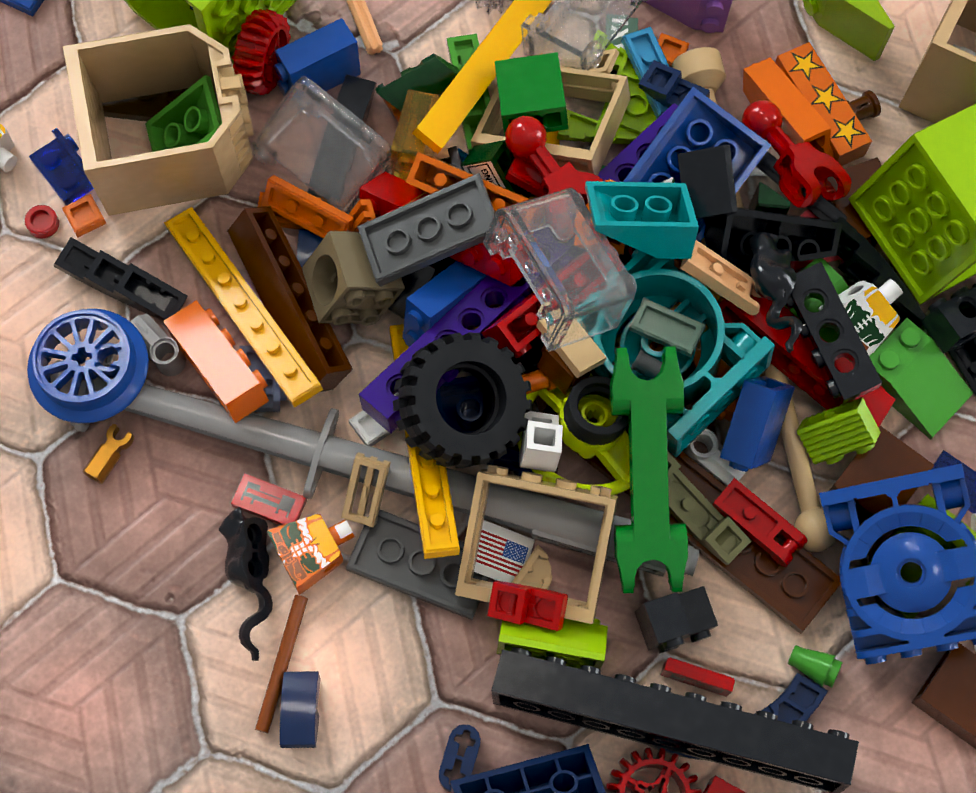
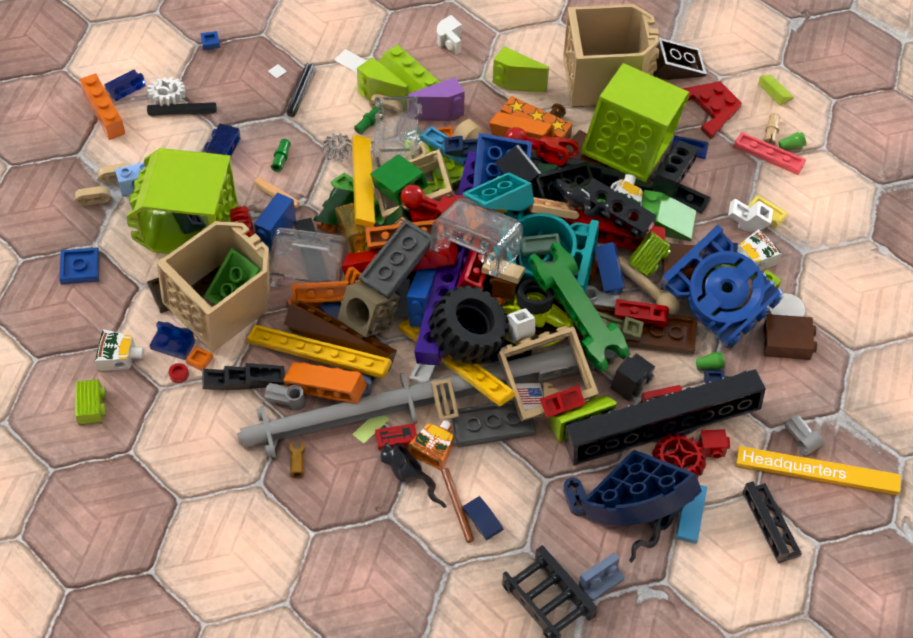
camera: 30 degrees left, 15 degrees down
blue piece [27,309,149,423] -> none
none -> yellowish green sticker [352,415,389,443]

